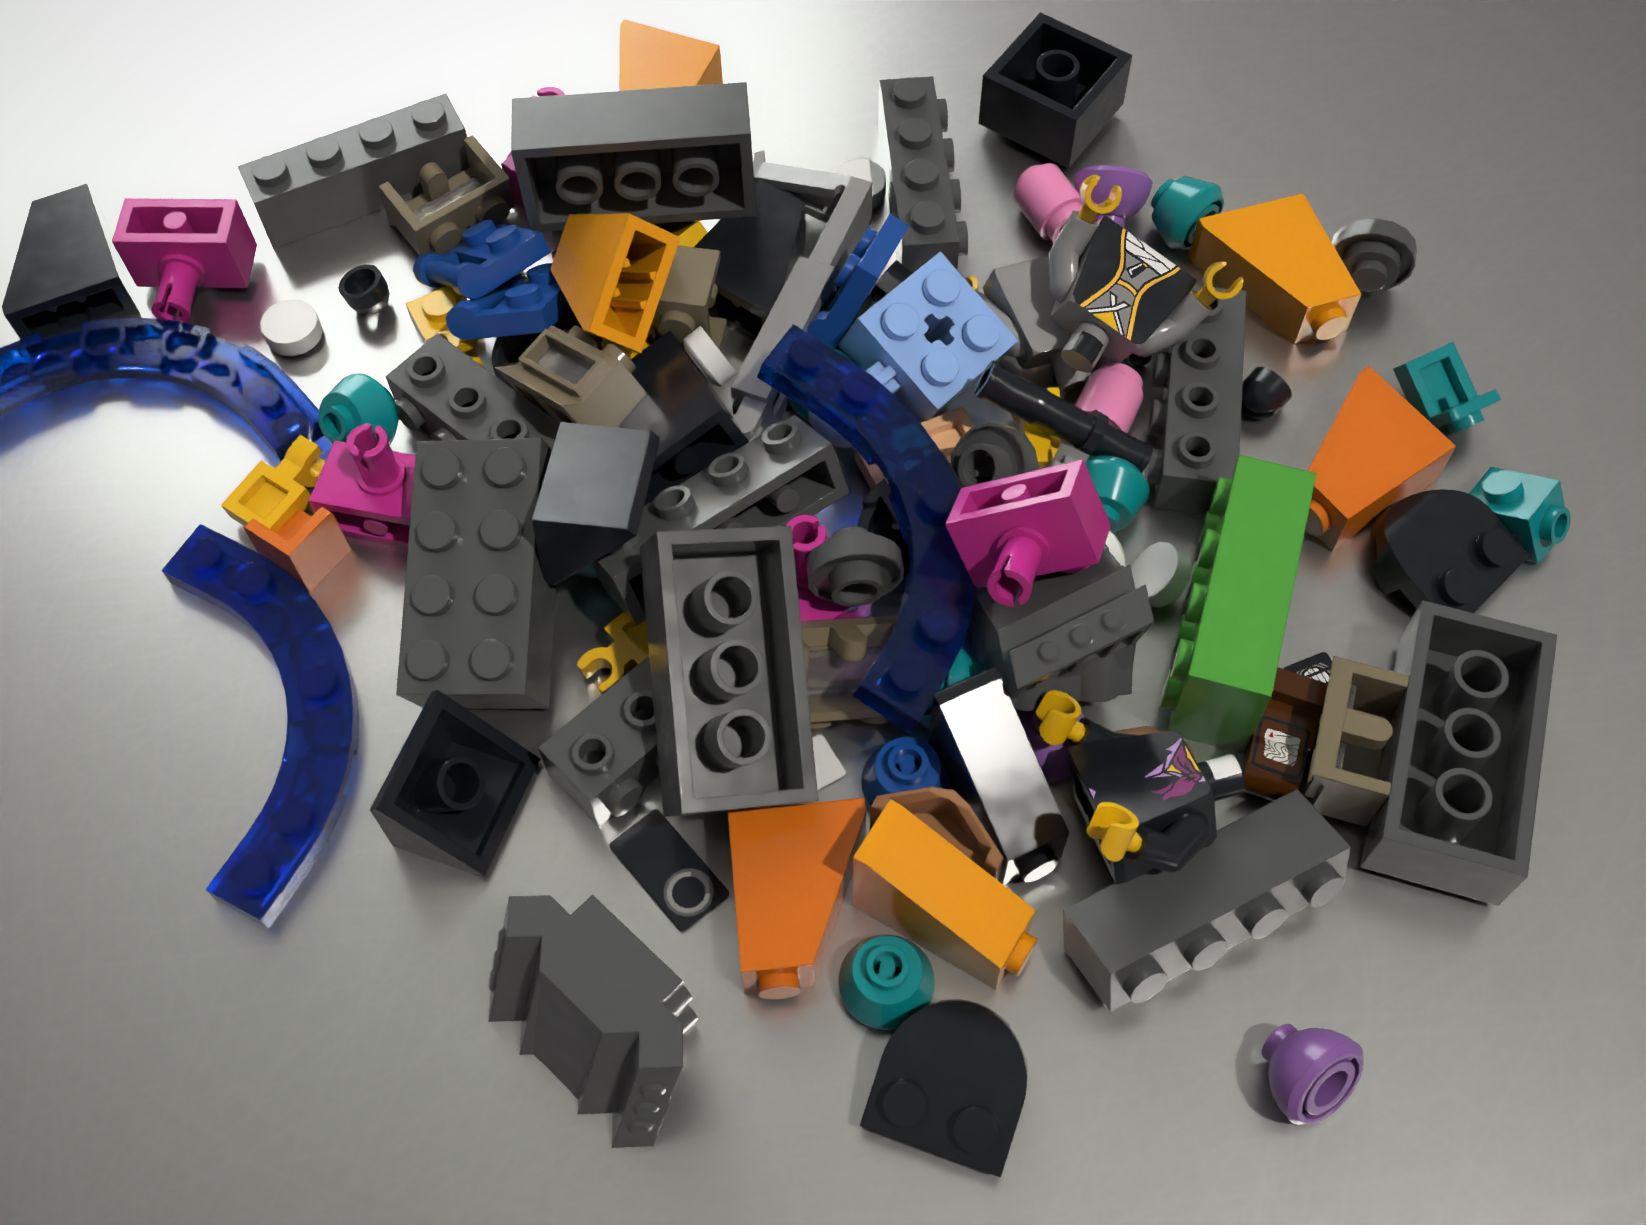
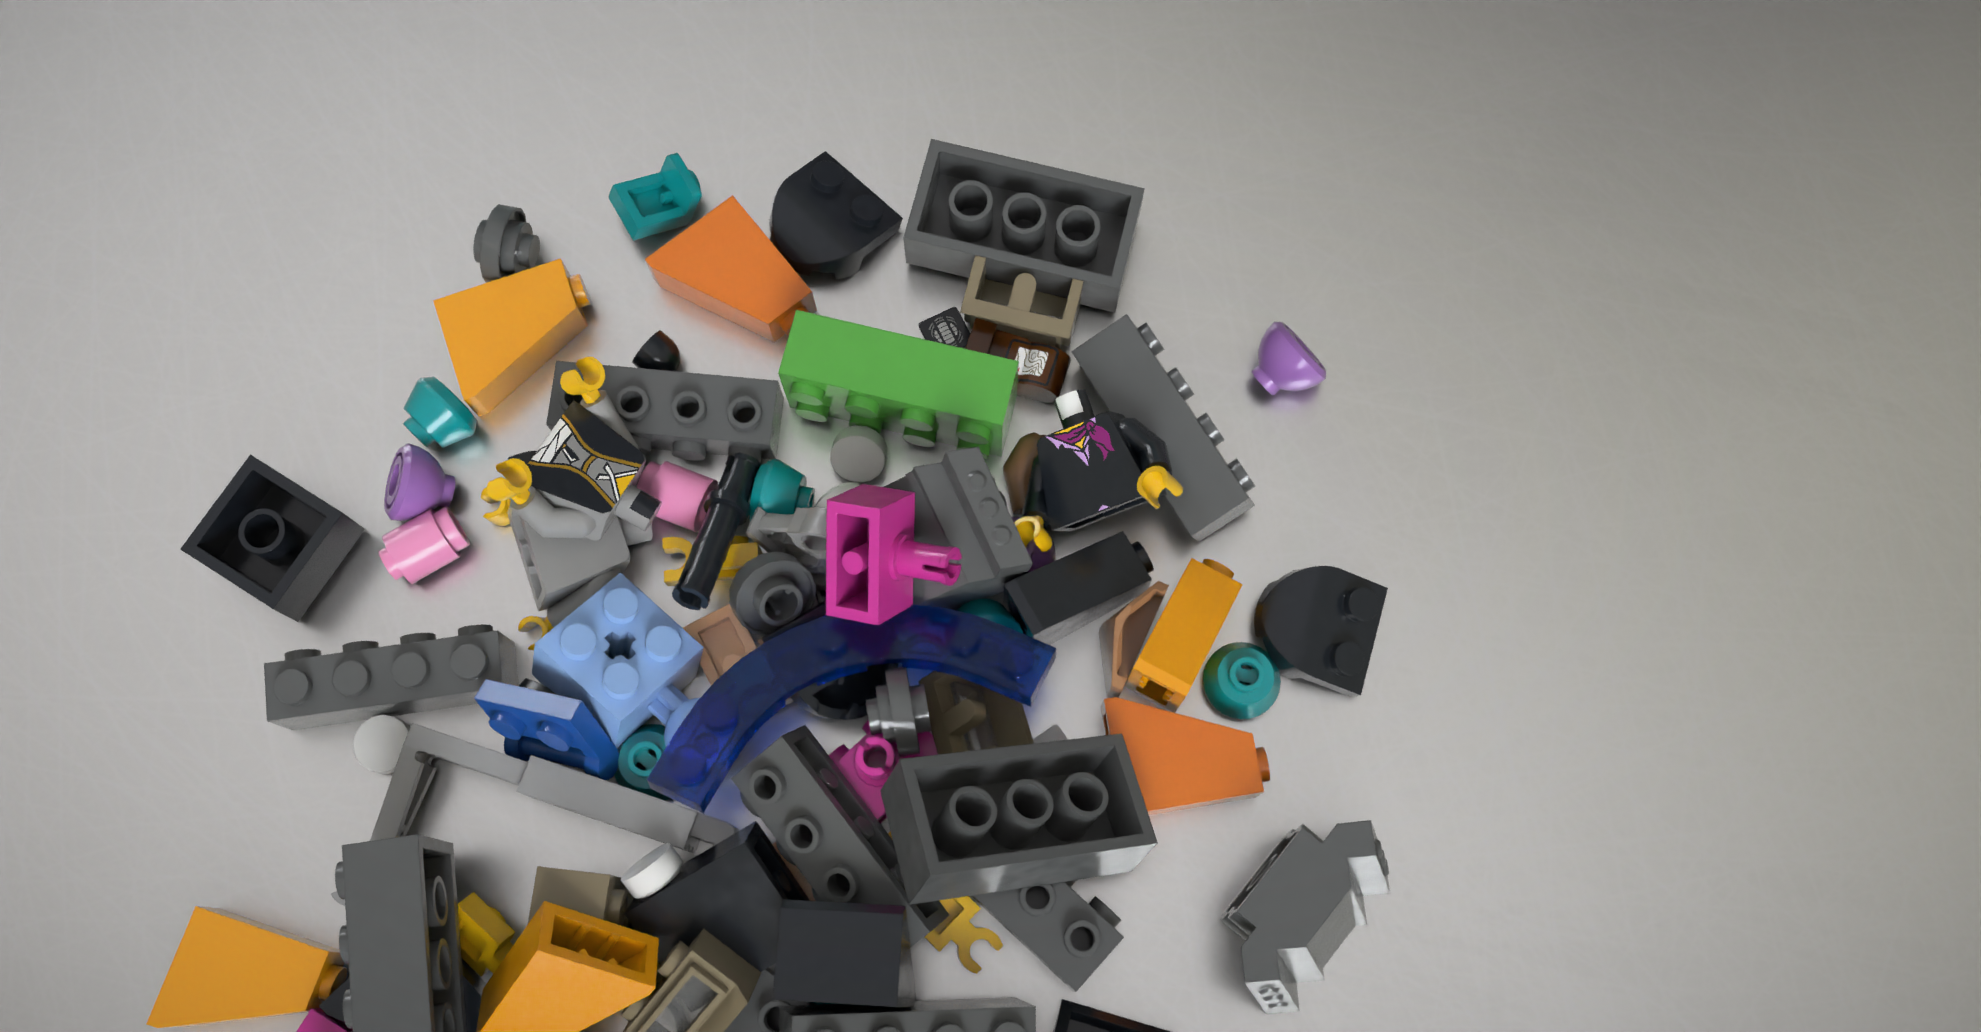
camera: 95 degrees left, 15 degrees up
black sticker [609,809,729,931] -> none
black slope [694,179,806,341] -> none
blue cone [861,737,952,807] -> none
teal bracket [1469,467,1571,563] -> none

